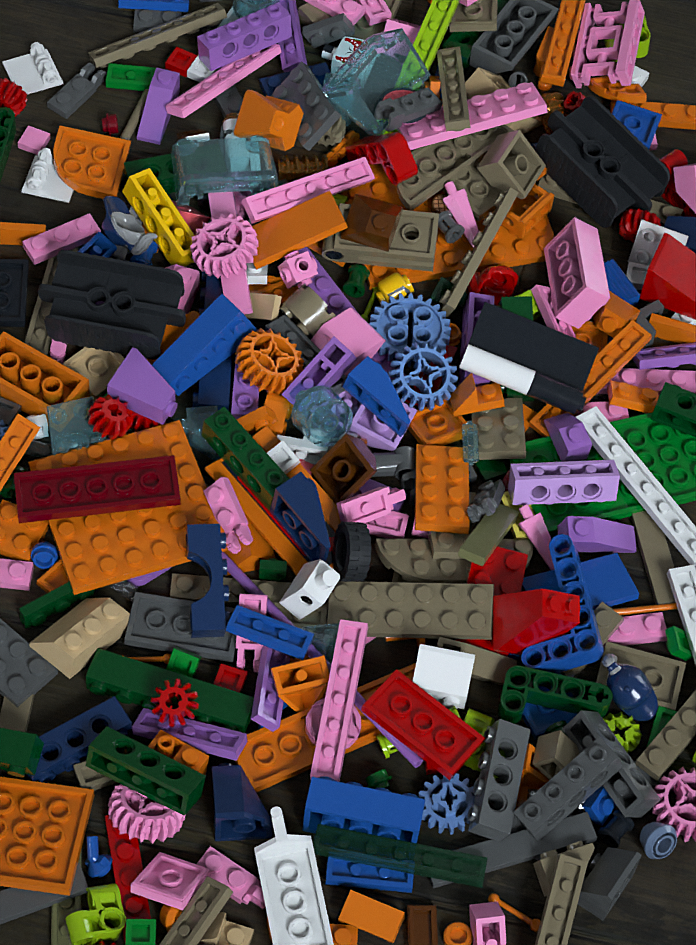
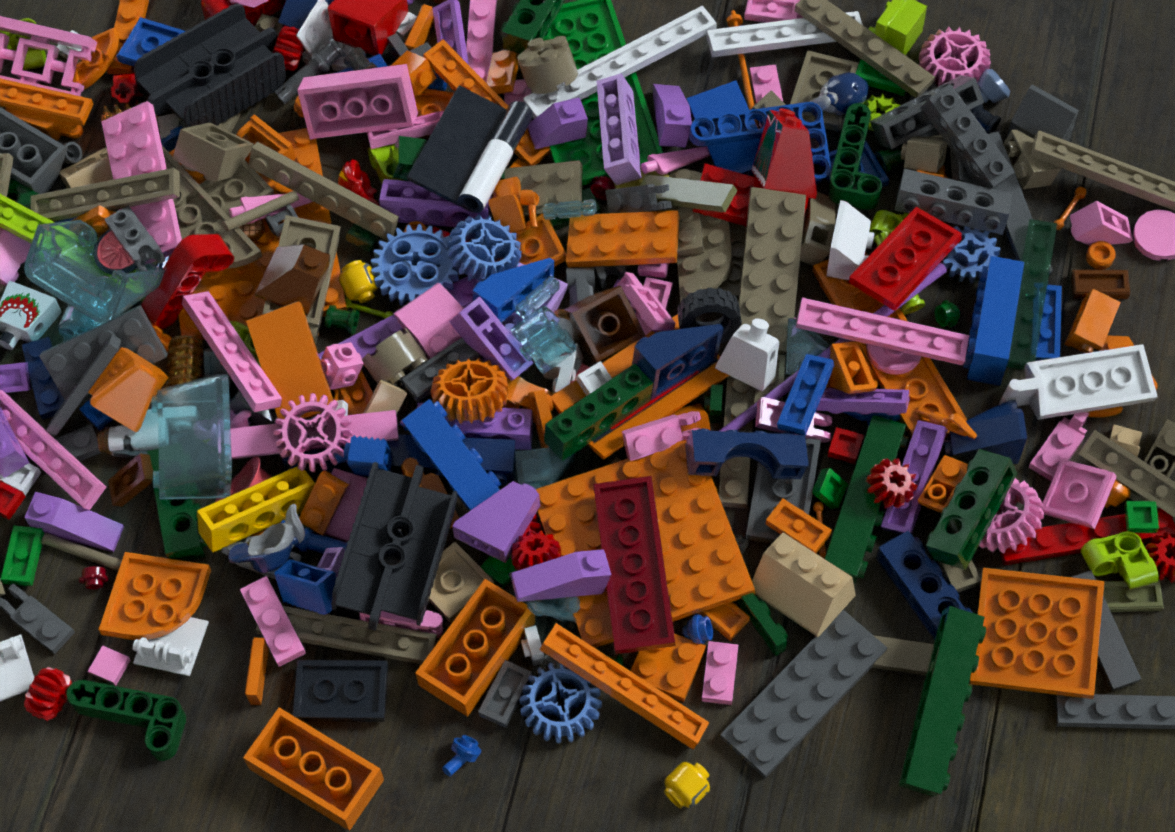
camera: 80 degrees left, 5 degrees up
blue plate [84,836,113,878] -> none
dark tan tile [631,511,676,605] -> none
green plate [665,626,693,661] -> none
none -> dark grey tile [46,334,121,436]
none -> dark tan bar [223,190,299,232]
none -> dark grey pin [274,37,347,104]
none -> orange plate [299,470,349,535]
none -> clear smoke bush [344,47,378,71]
none -> blue brick [344,435,393,477]
none -> medium lavender slope [511,550,611,602]
none -> clear light blue axle [515,276,560,319]
none -> dark tan brick [517,36,578,94]
none -> orange hand [520,190,539,228]
none -> orange plate [765,498,832,553]
none -> orange hand [916,408,977,439]

